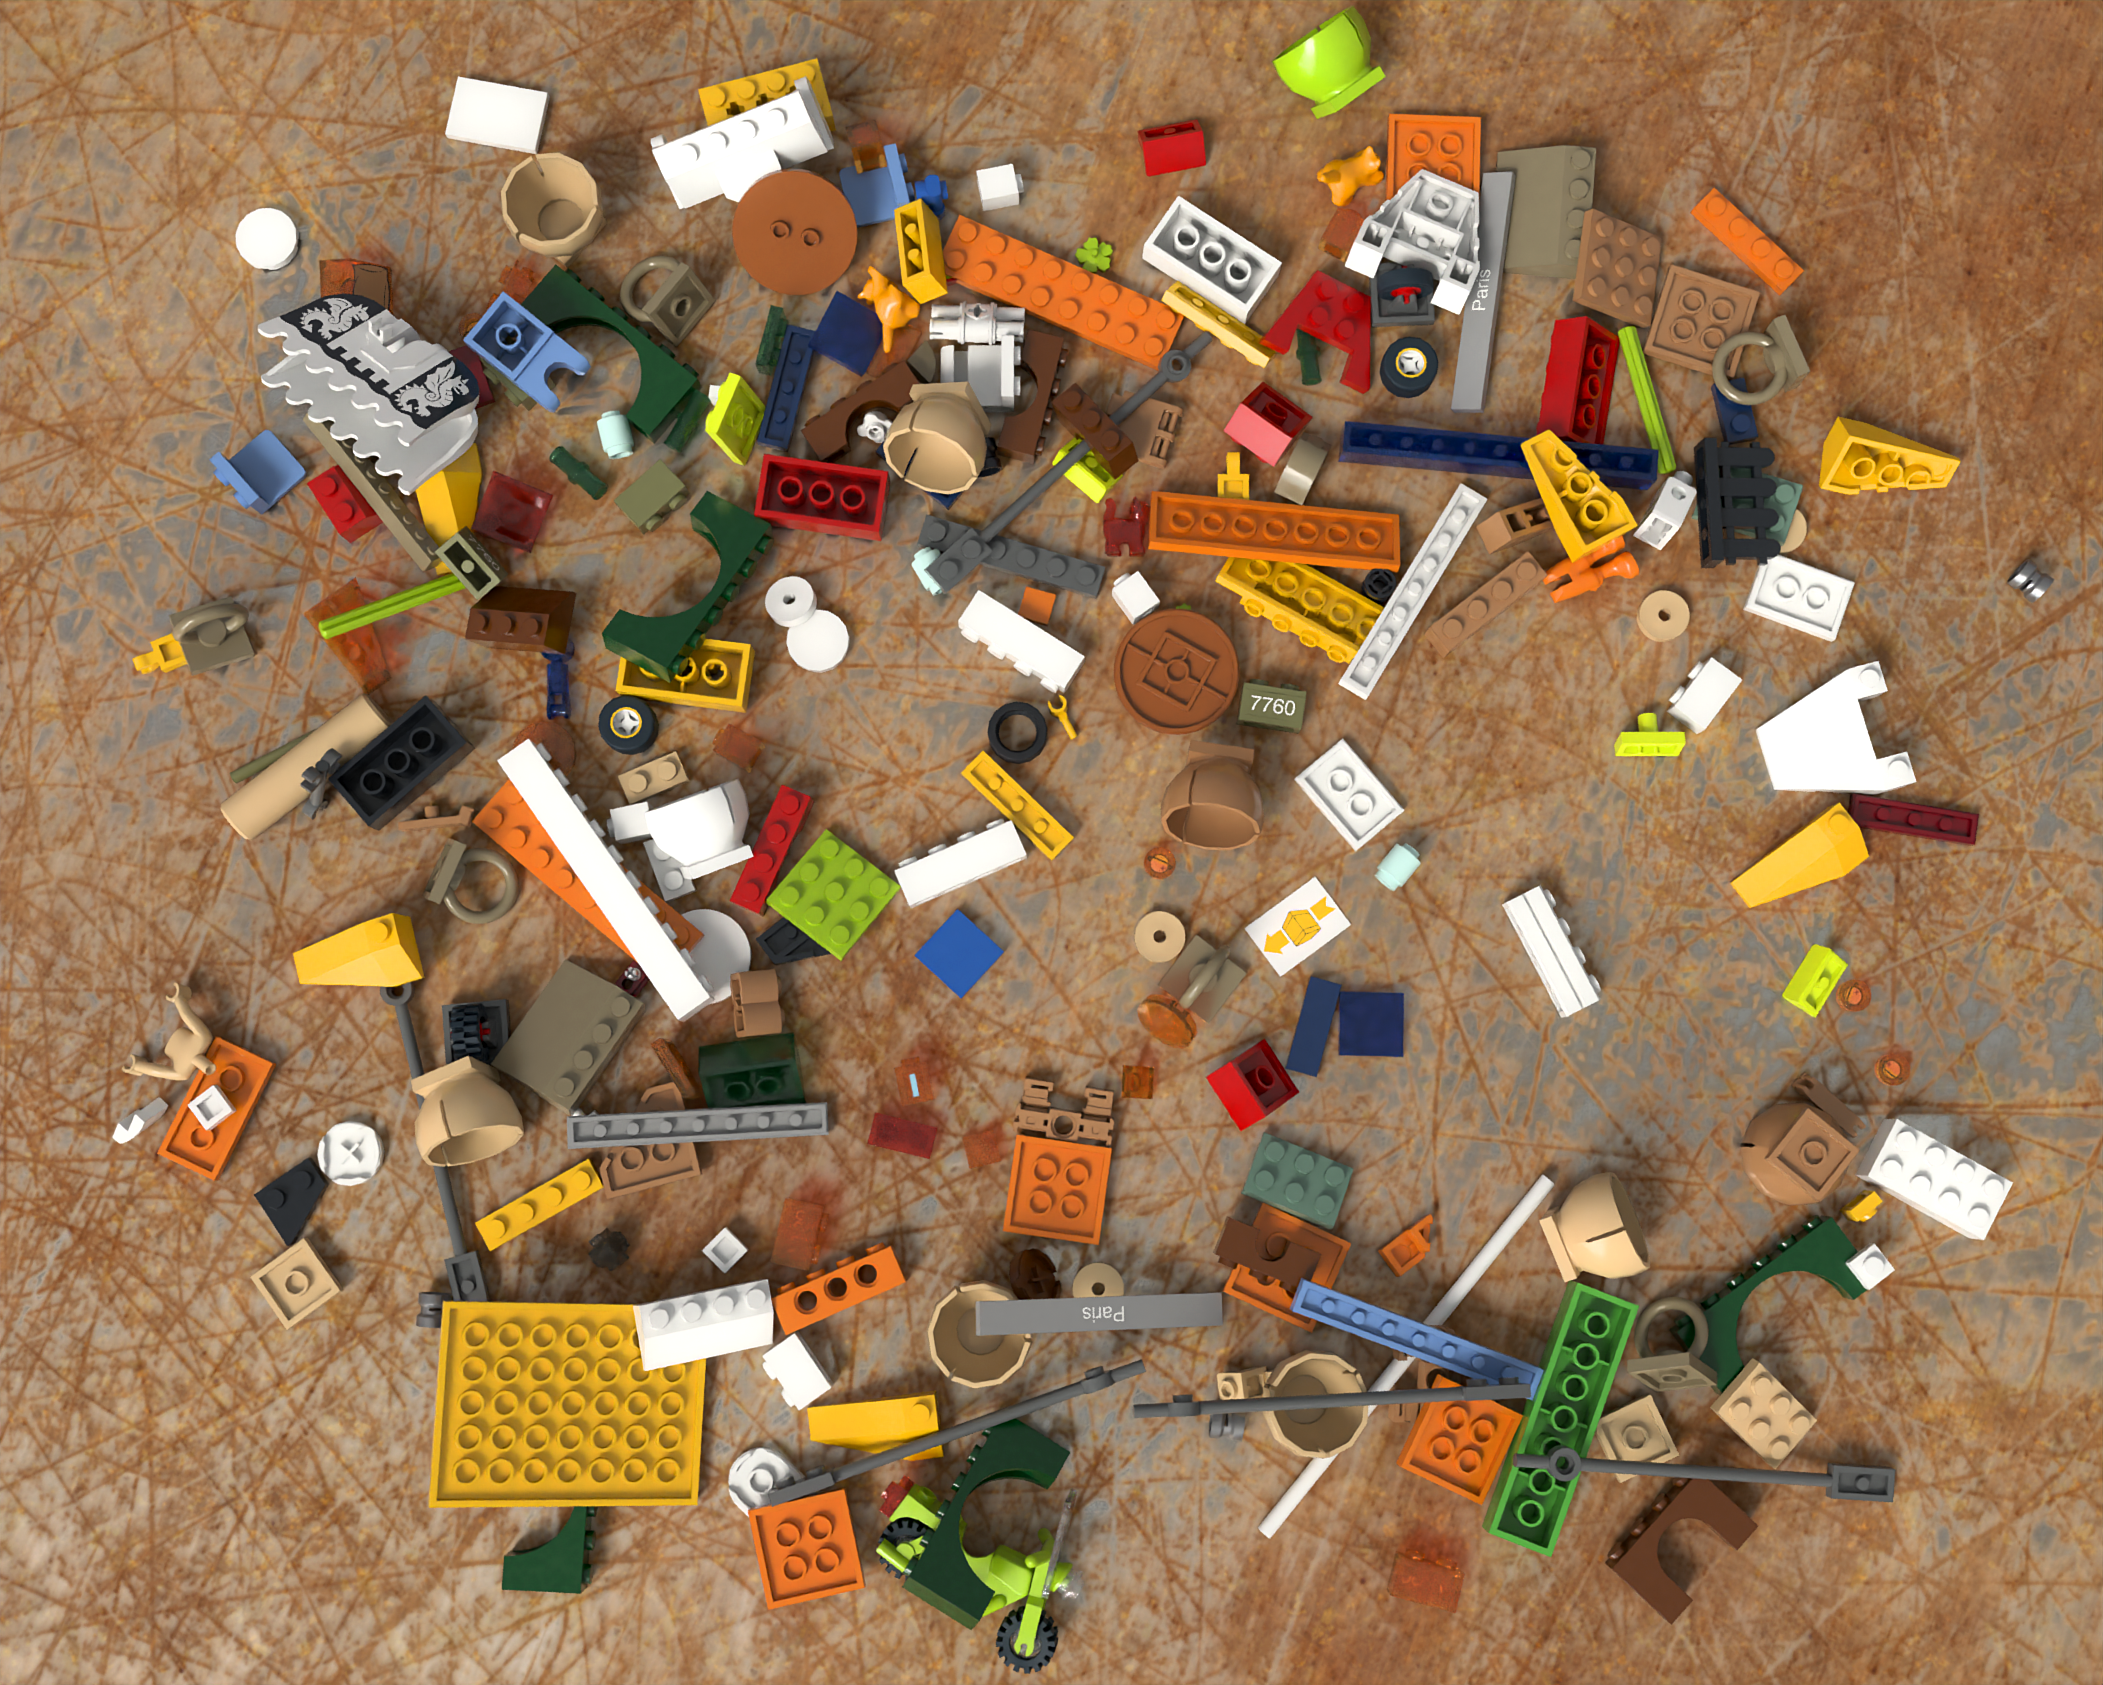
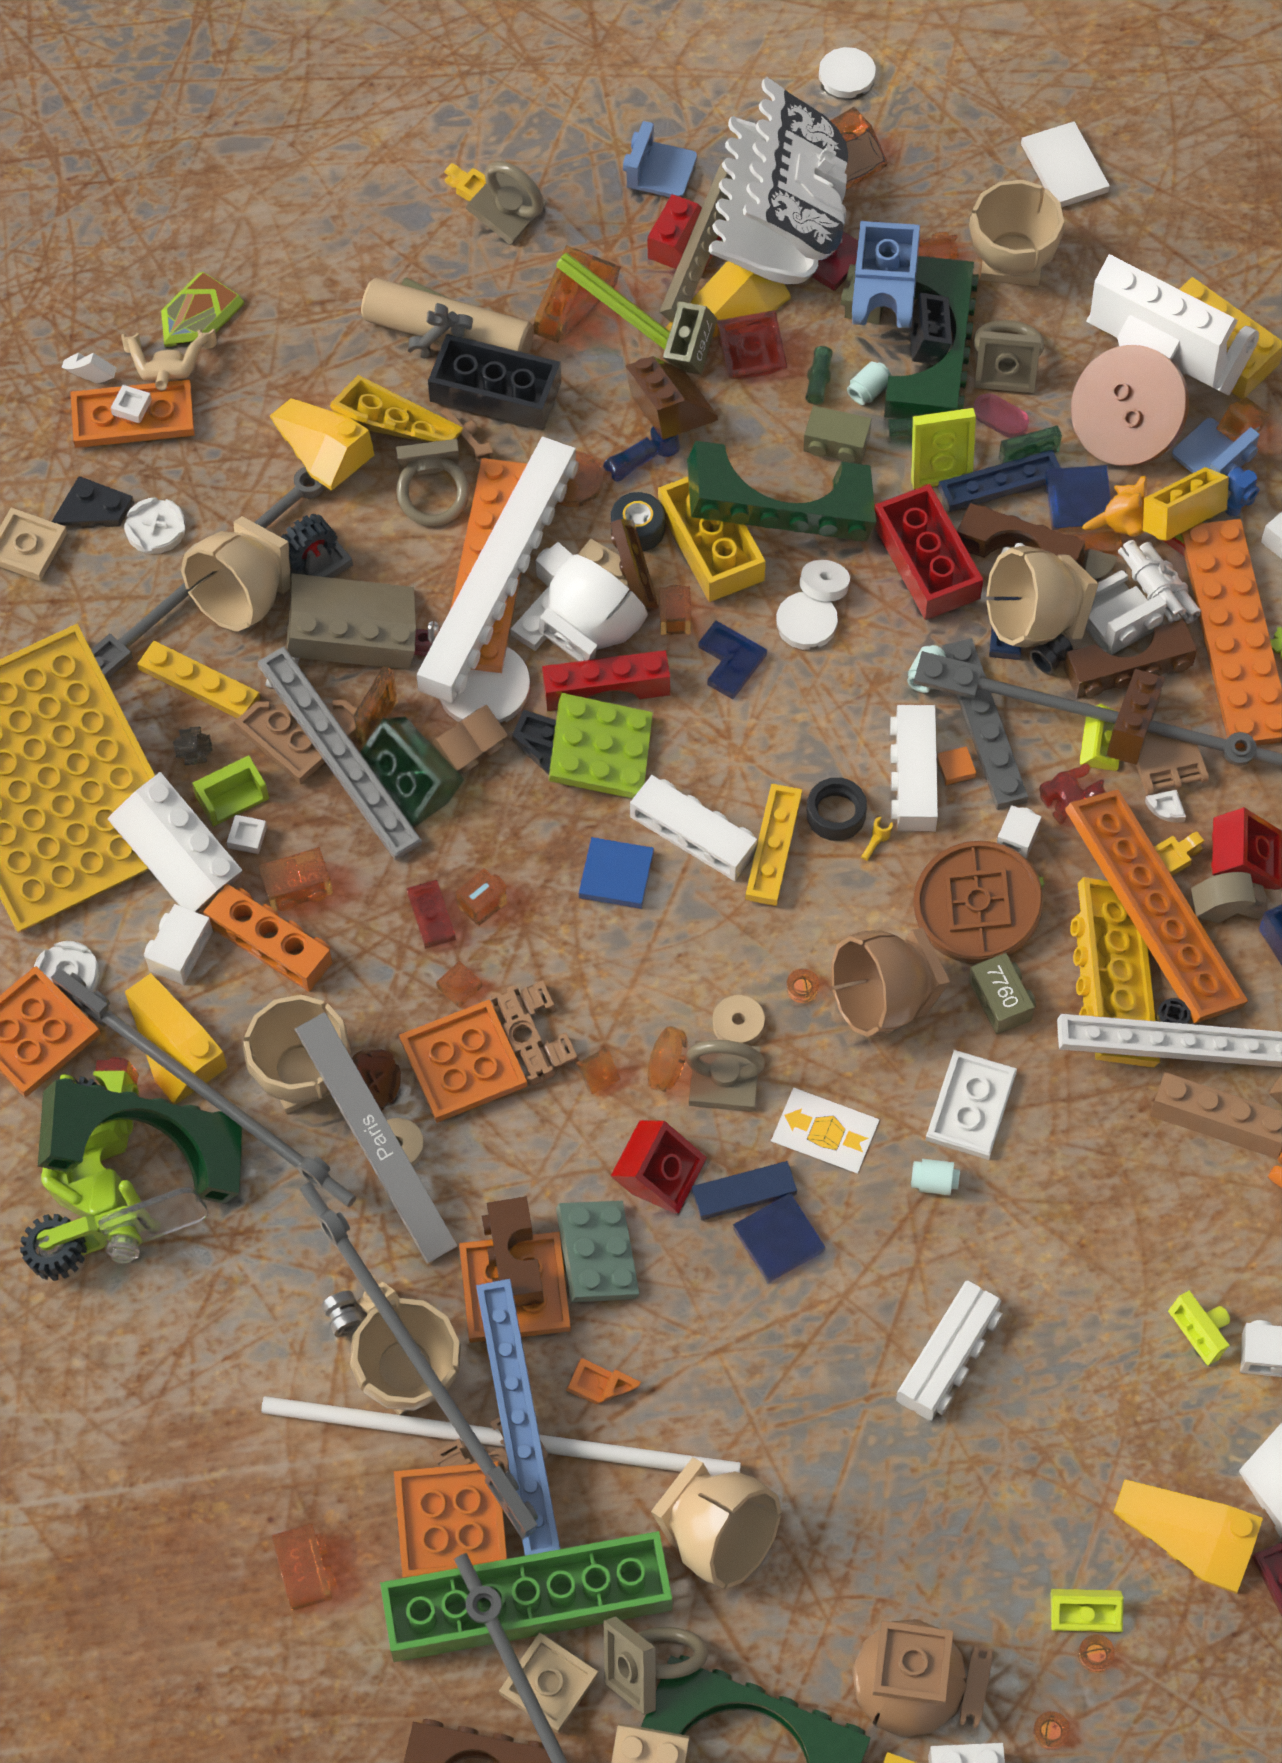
camera: 60 degrees right, 20 degrees down
none -> tile [161,272,244,347]
none -> lime panel [192,755,269,827]
none -> yellow wedge [330,375,463,442]
none -> reddish brown plate [610,519,659,612]
none -> clear blue tile [698,620,767,700]
none -> black brick [910,293,952,365]
none -> clear pink tile [973,393,1029,439]
none -> white tile [1145,790,1186,823]

